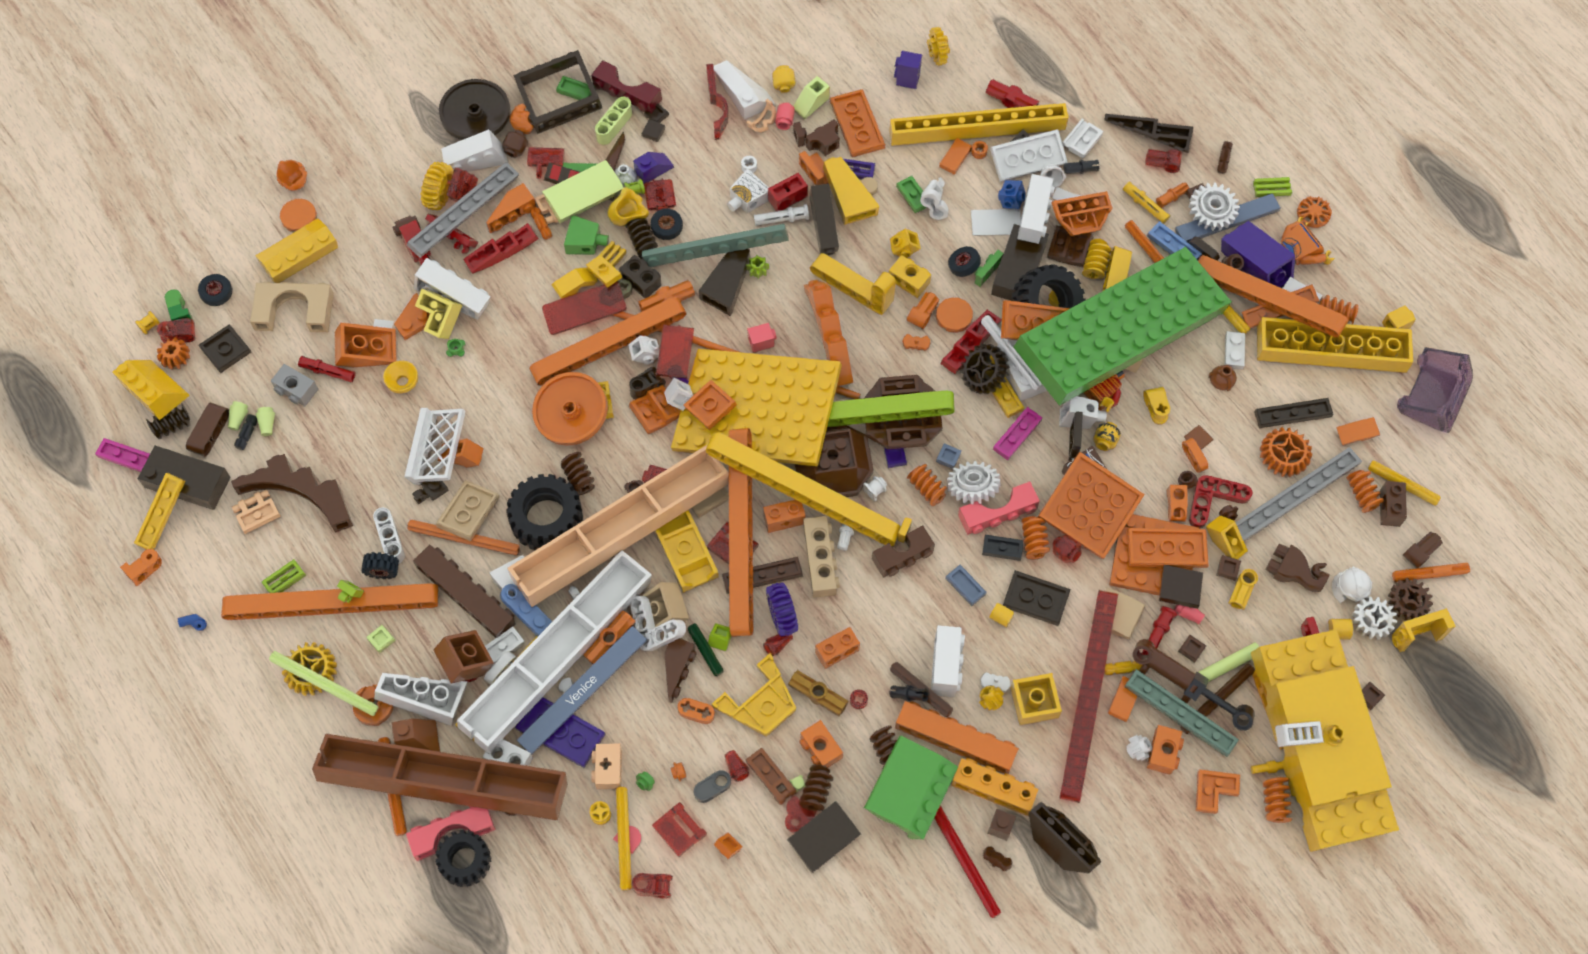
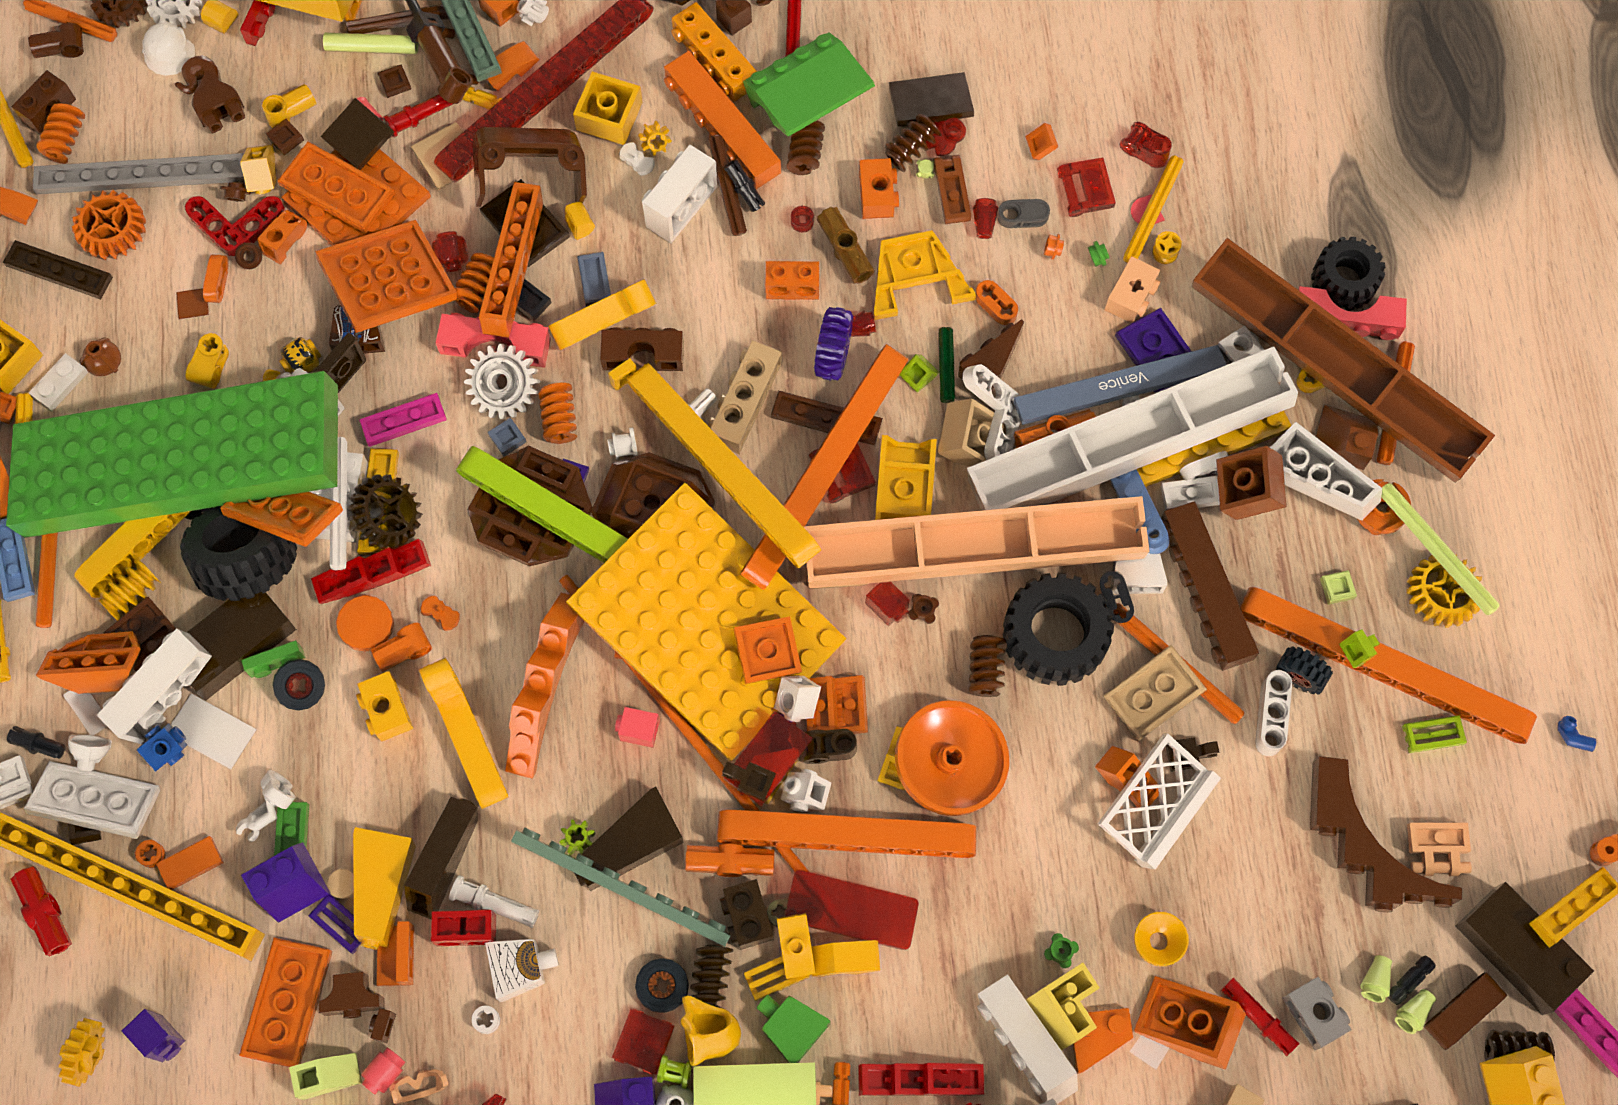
camera: 150 degrees left, 5 degrees up
orange brick [763,500,806,533] -> none
yellow brick [890,228,921,258] -> none
none -> dark purple slope [241,842,331,923]
none -> reddish brown windscreen [473,127,587,207]
none -> orange brick [479,182,543,338]
none -> yellow beam [548,279,657,350]
none -> dark brown plate [722,762,776,802]
none -> black beam [1100,570,1134,623]

